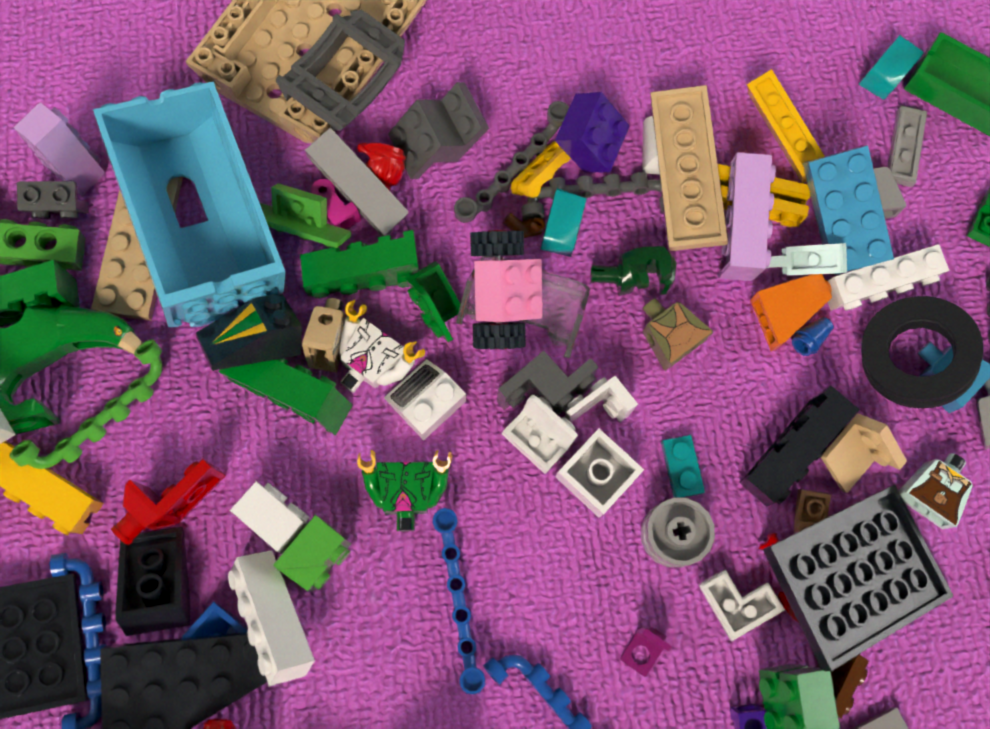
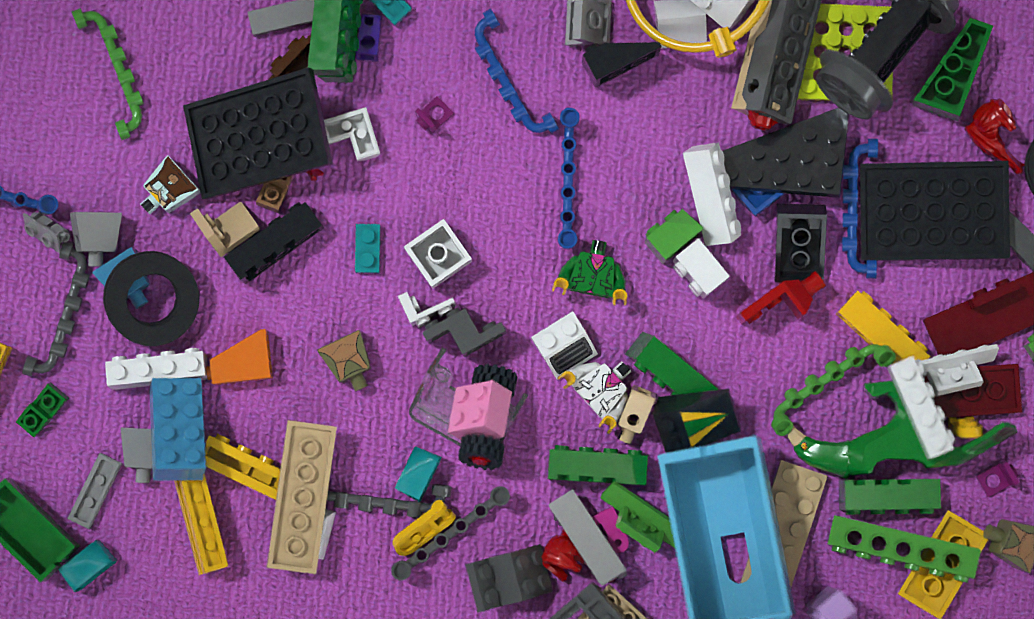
camera: 160 degrees left, 10 degrees up
dark grey bracket [17,181,89,219] -> none
green bracket [406,261,464,343] -> none
reddish brown arm [502,212,545,238] -> none
white bracket [502,394,578,474] -> none
dark purple brick [555,92,630,173] -> none
dark green piece [590,246,677,296] -> none
light grey wheel [641,498,715,568] -> none
lavender wedge [718,152,776,281] -> none
light aqua hinge [766,243,847,275] -> none
blue cone [792,317,834,356] -> none

